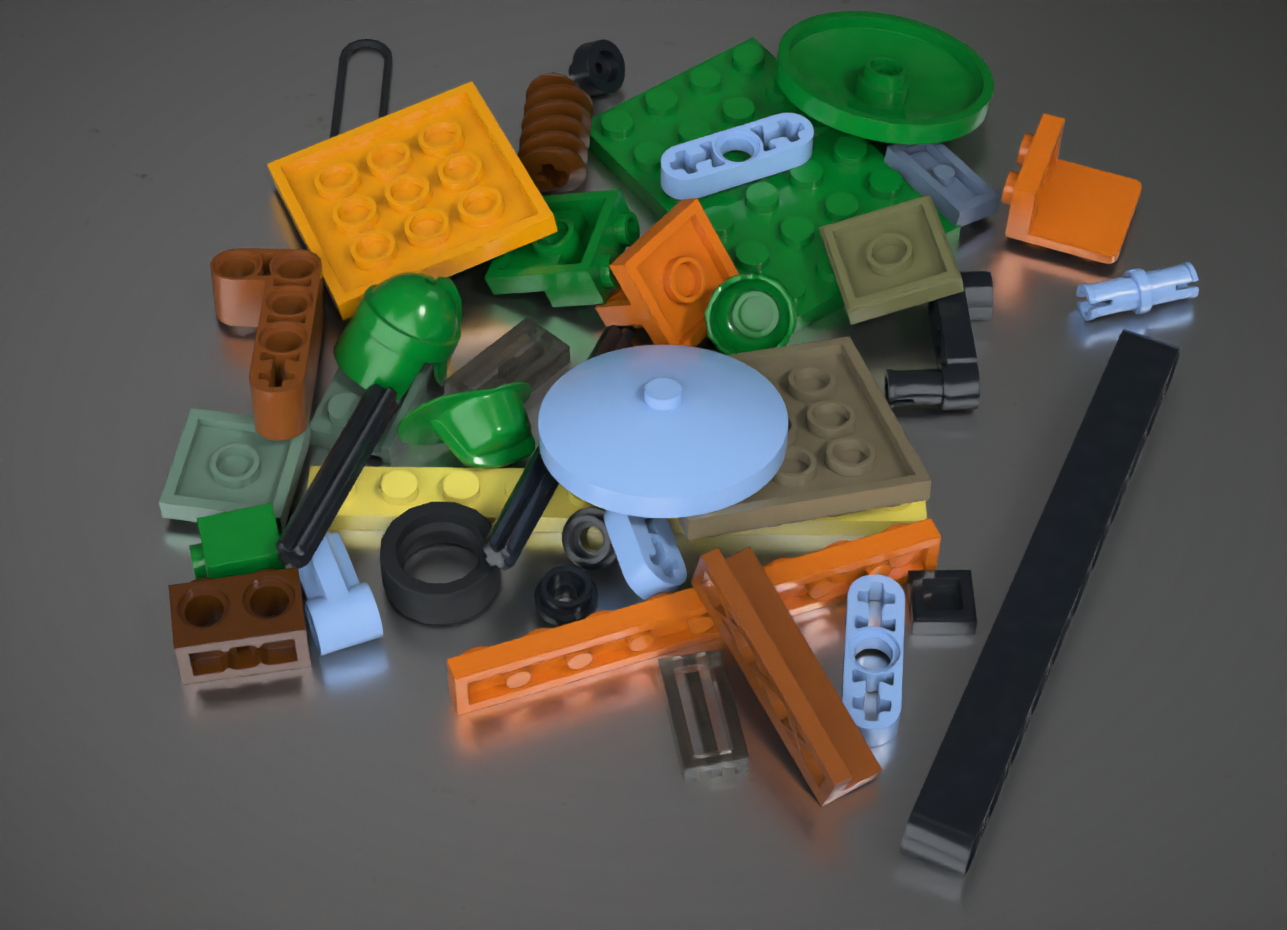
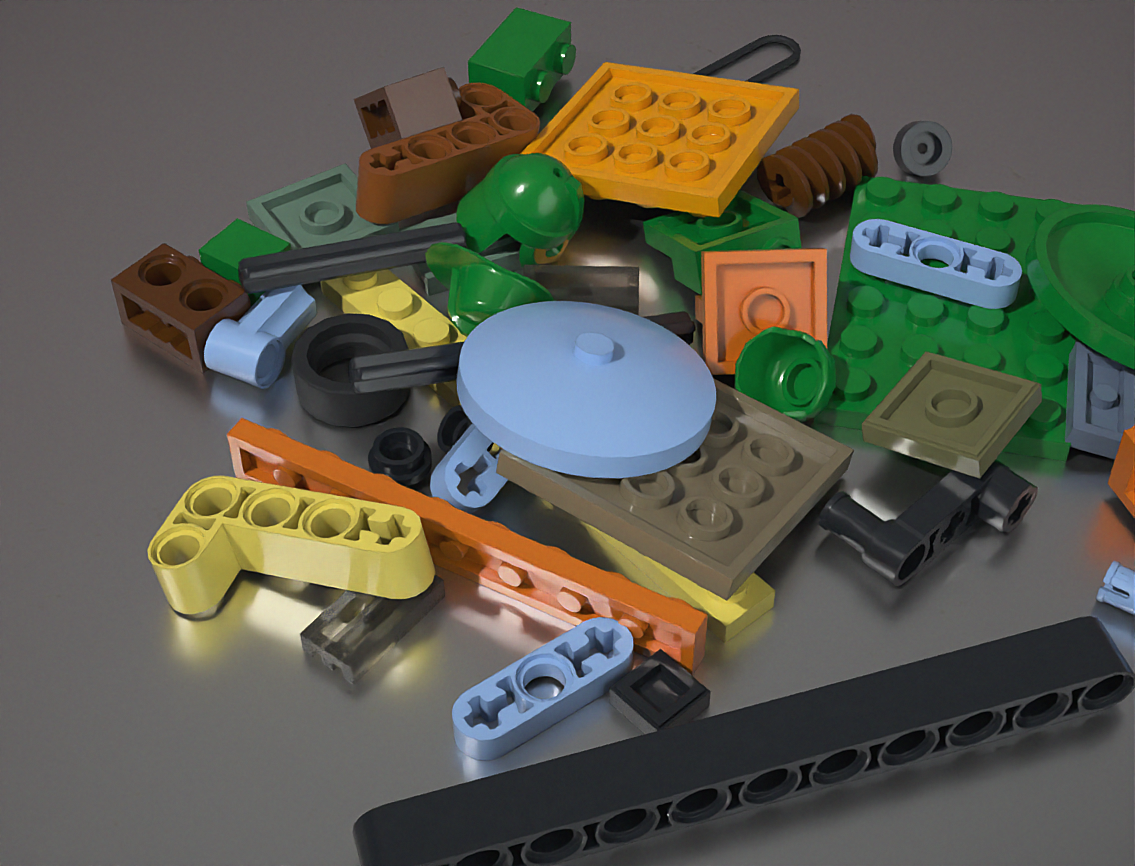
camera: 50 degrees right, 5 degrees down
dark orange fence [691,546,883,807] -> none
none -> light yellow beam [147,476,436,614]
none -> reddish brown brick [353,67,462,149]
none -> green brick [468,7,576,112]

